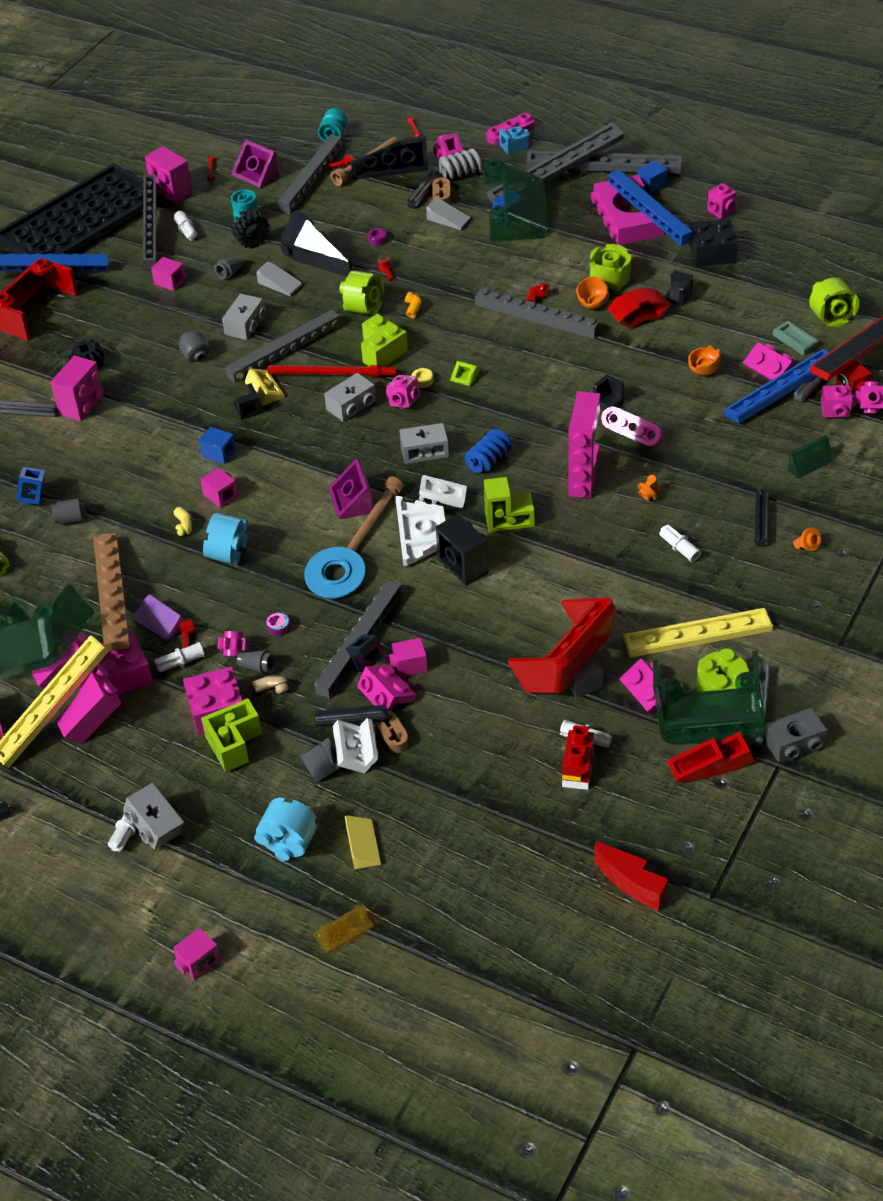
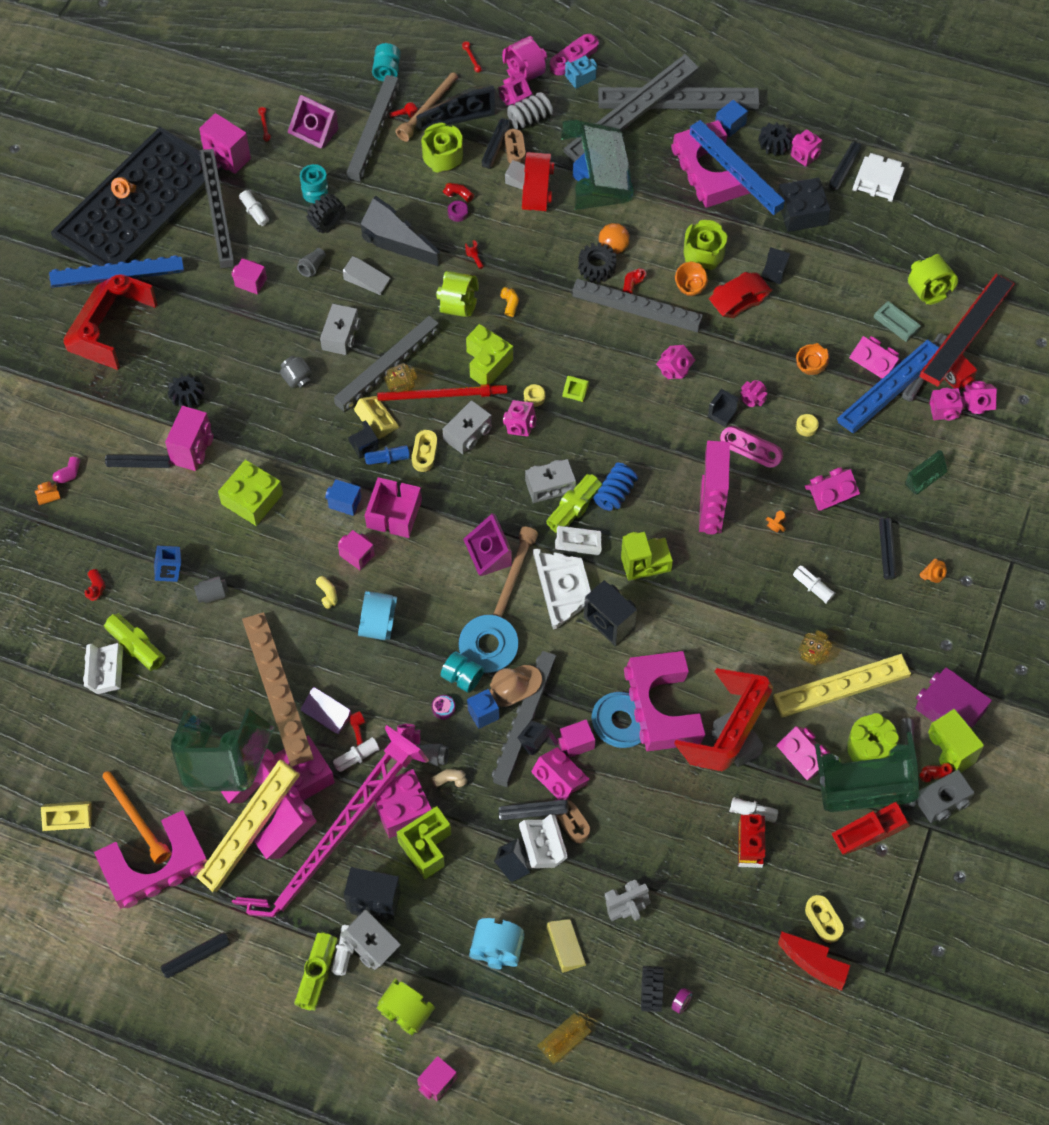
camera: 10 degrees left, 15 degrees up
none -> orange plate [111,177,136,198]
none -> lime brick [218,460,283,526]
none -> dark pink piece [232,725,429,917]
none -> lime piece [294,933,338,1011]
none -> black brick [344,867,401,921]
none -> blue axle [365,445,409,465]
none -> dark pink piece [365,477,422,538]
none -> lime brick [376,978,435,1036]
none -> clear yellow head [384,363,418,392]
none -> light yellow plate [412,430,438,472]
none -> lime brick [422,123,463,173]
none -> teal wheel [441,651,484,693]
none -> red arm [443,182,474,202]
none -> blue brick [467,689,499,729]
none -> medium nougat piece [490,665,542,707]
none -> dark pink brick [502,36,547,82]
none -> red brick [522,152,554,211]
none -> lime piece [547,474,602,533]
none -> black tyre [578,242,616,283]
none -> dark azure piece [591,692,641,748]
none -> orange hair [598,223,630,254]
none -> light grey hips [605,880,651,921]
none -> dark pink arch [624,651,705,752]
none -> black tyre [641,966,663,1012]
none -> dark pink brick [656,345,695,379]
none -> magenta tile [672,988,693,1014]
none -> dark pink gear [740,380,768,407]
none -> black gear [758,121,793,157]
none -> light yellow tile [796,414,818,436]
none -> clear yellow head [798,630,832,666]
none -> dark pink bracket [805,467,860,510]
none -> light yellow plate [805,895,843,943]
none -> black axle [828,141,862,191]
none -> white plate [853,153,904,202]
none -> magenta brick [915,667,992,729]
none -> red arm [919,763,952,783]
none -> lime brick [928,709,984,774]

